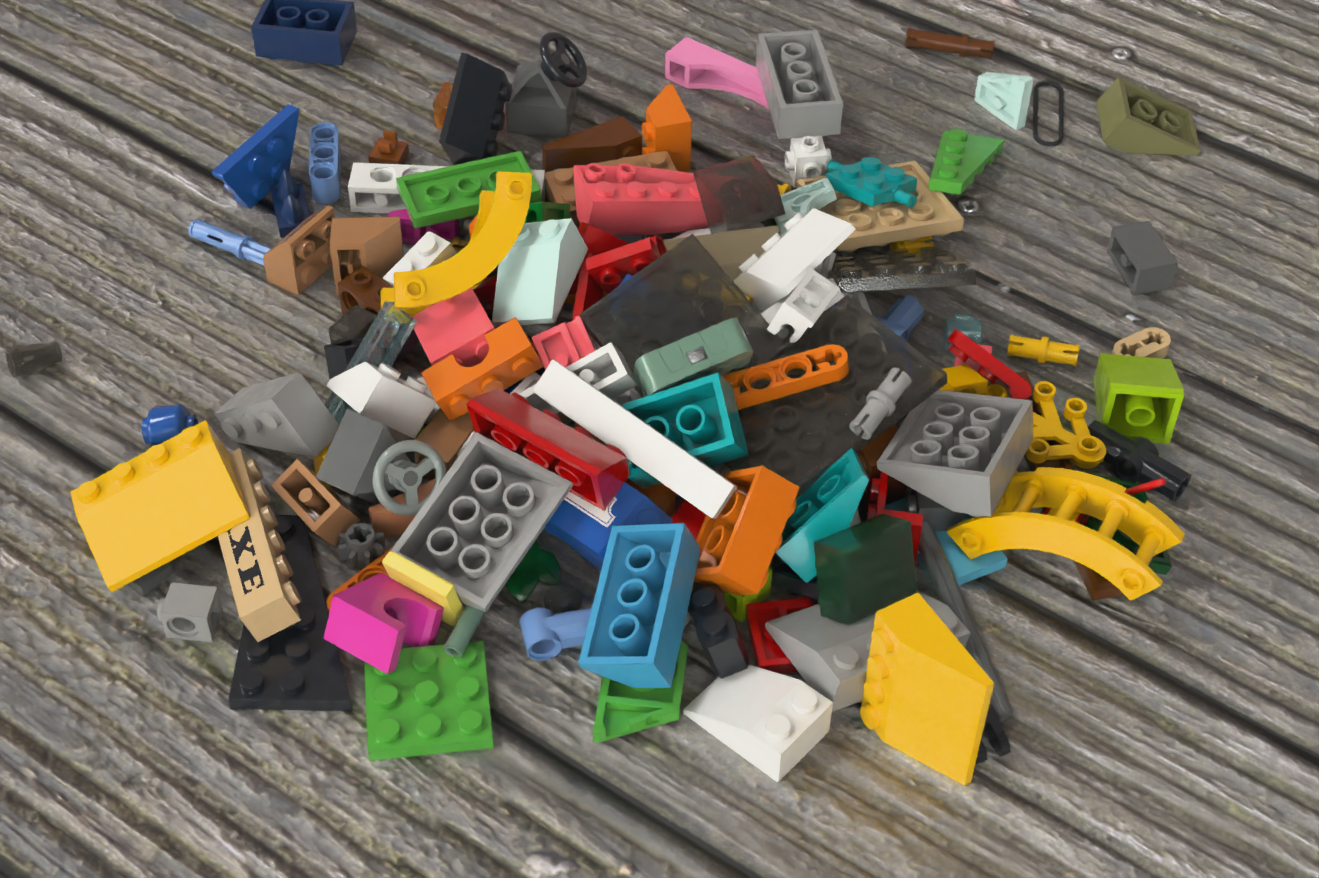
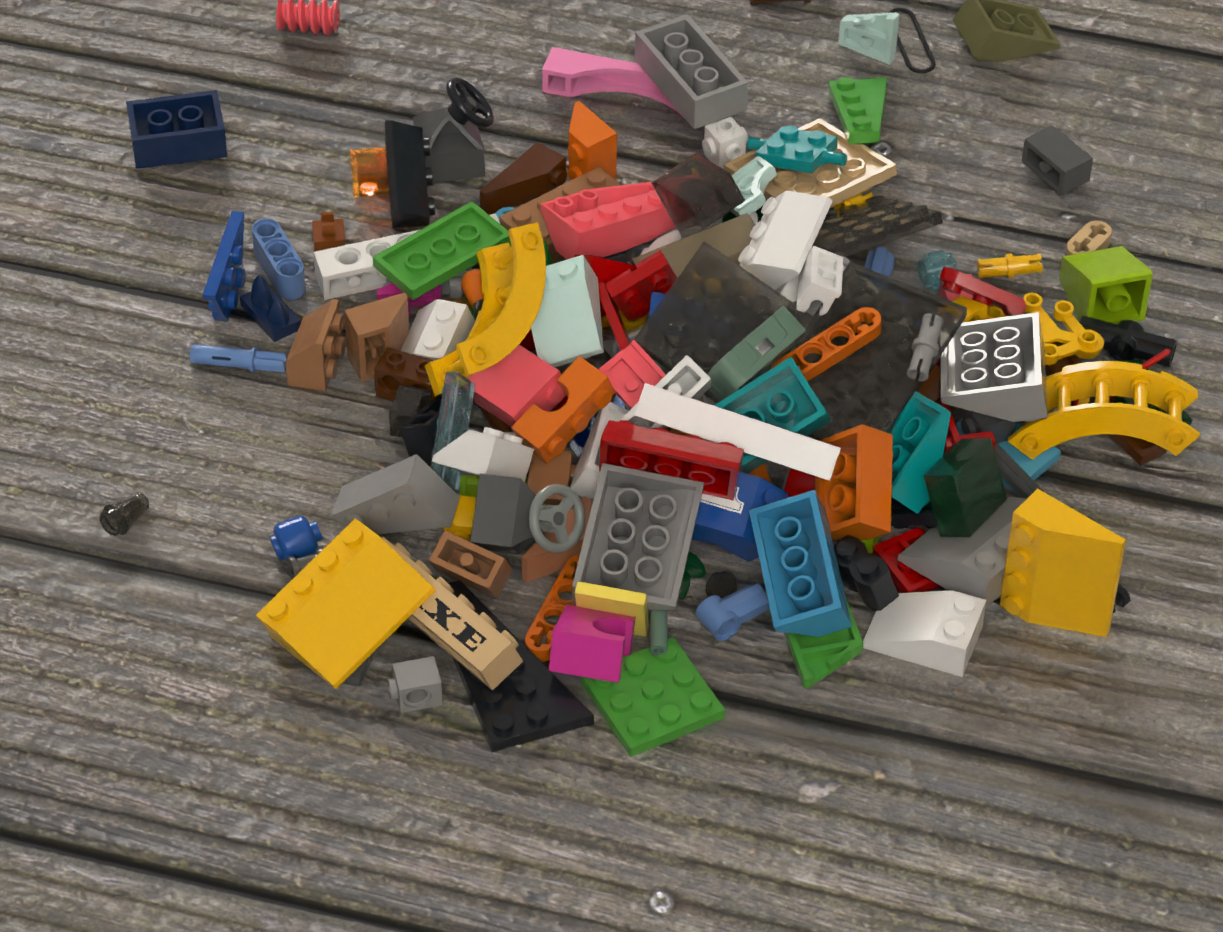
camera: 20 degrees left, 0 degrees up
dark grey gear [338,523,385,570] -> none

